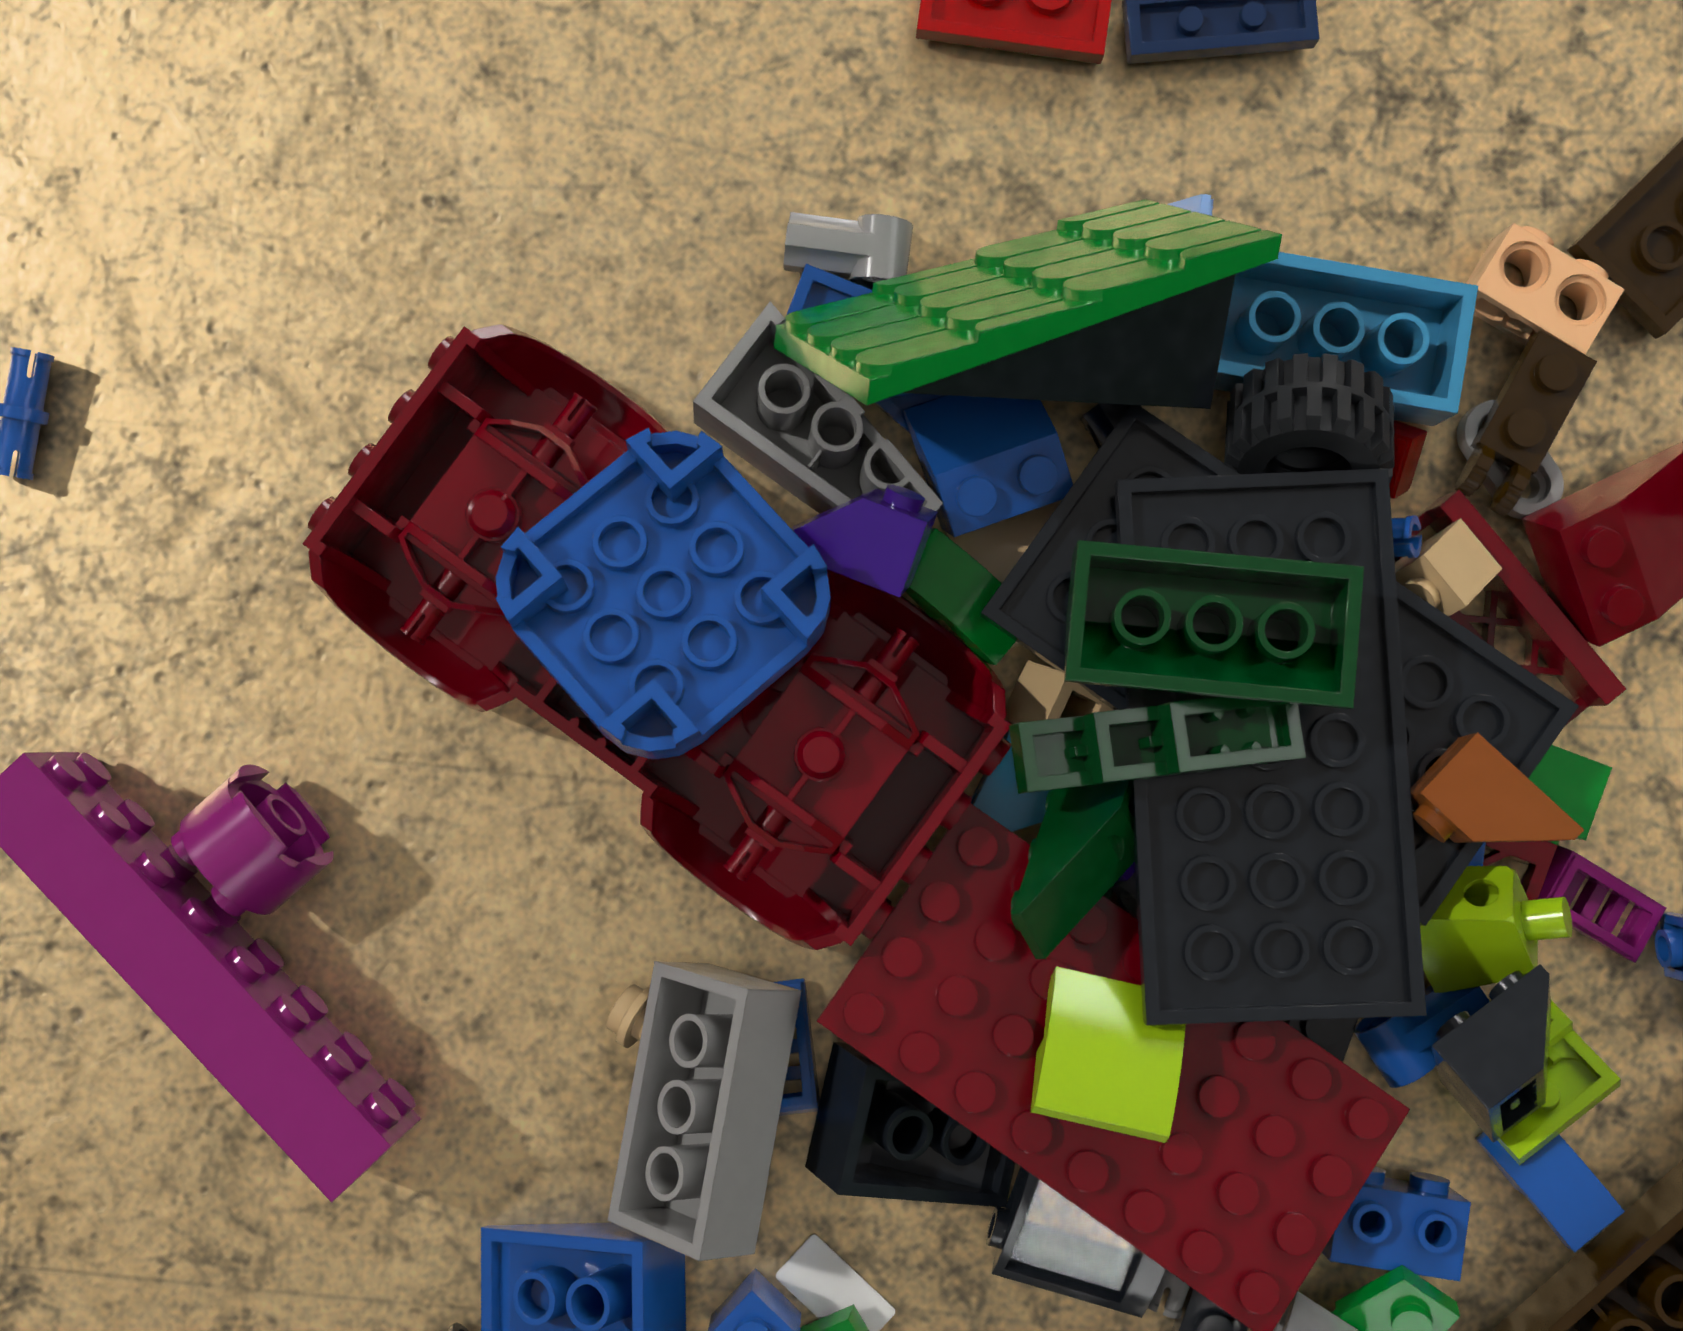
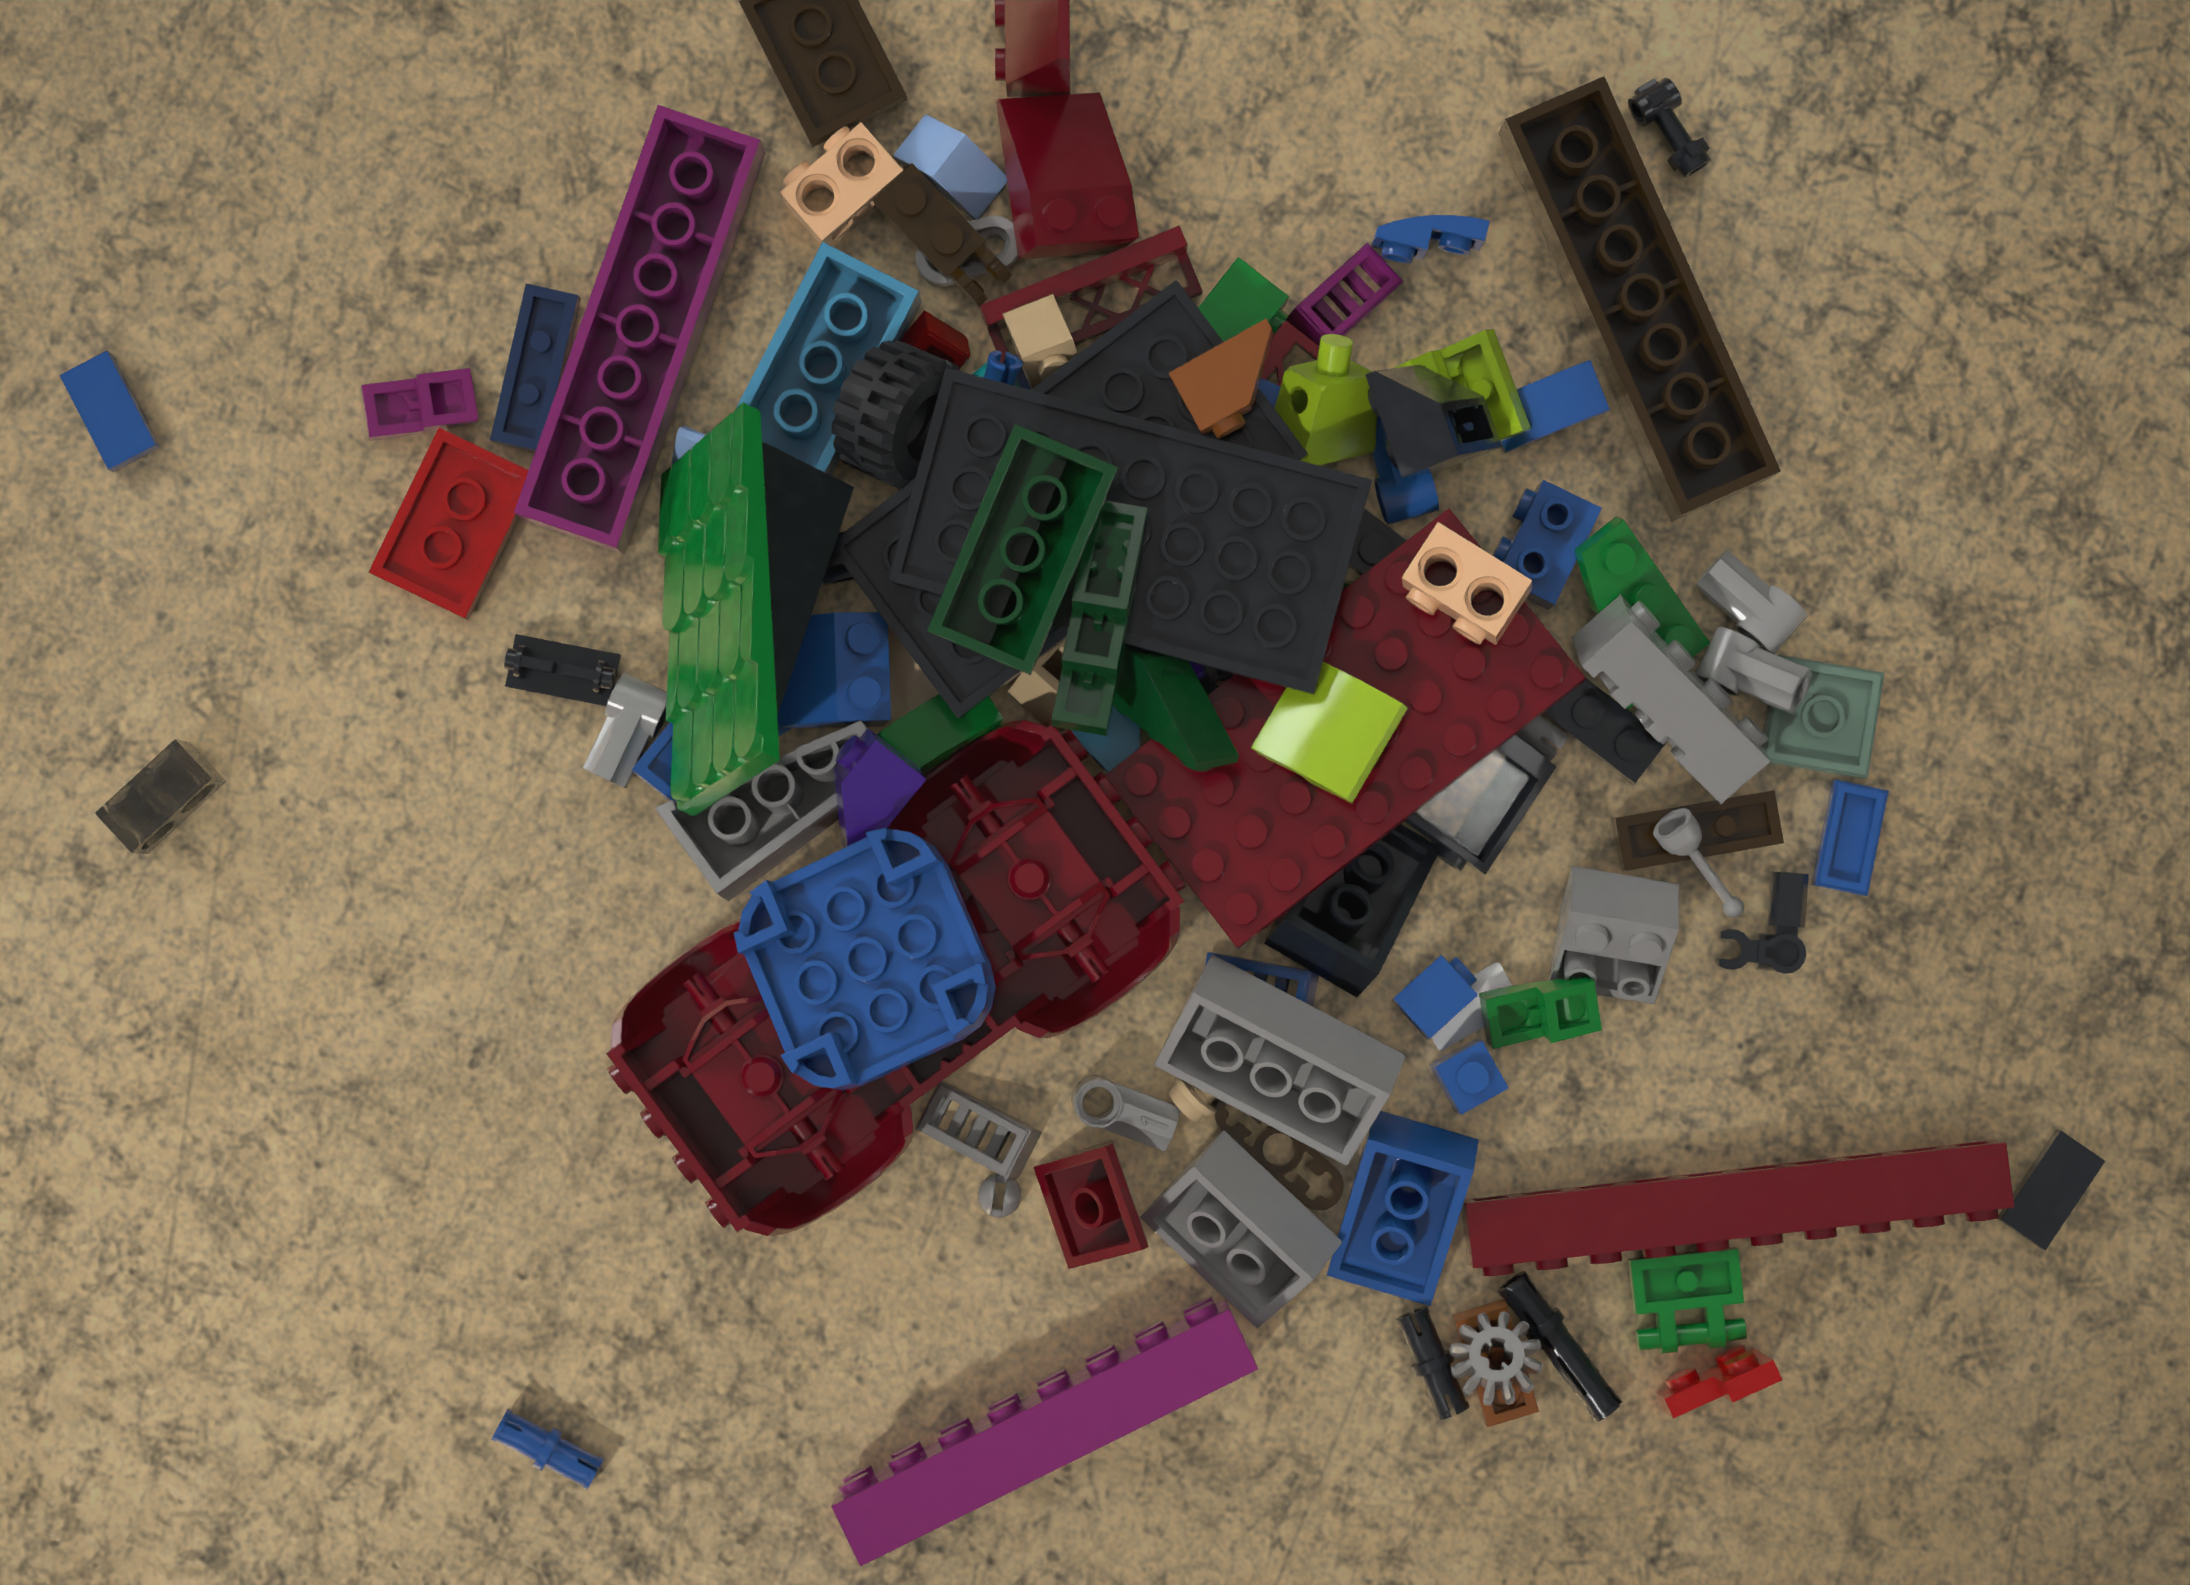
camera: 75 degrees left, 0 degrees up
magenta brick [171,764,334,917] -> none
none -> black hinge [504,634,621,706]
none -> magenta brick [514,105,766,555]
none -> light blue slope [893,114,1007,220]
none -> light grey slope [915,1081,1041,1179]
none -> light grey hinge [978,1173,1021,1217]
none -> dark red slope [1033,1139,1149,1269]
none -> light grey piece [1071,1075,1180,1151]
none -> light grey slope [1139,1130,1342,1329]
none -> dark brown beam [1214,1099,1344,1210]
none -> blue brick [1391,955,1478,1040]
none -> light nougat brick [1402,522,1532,645]

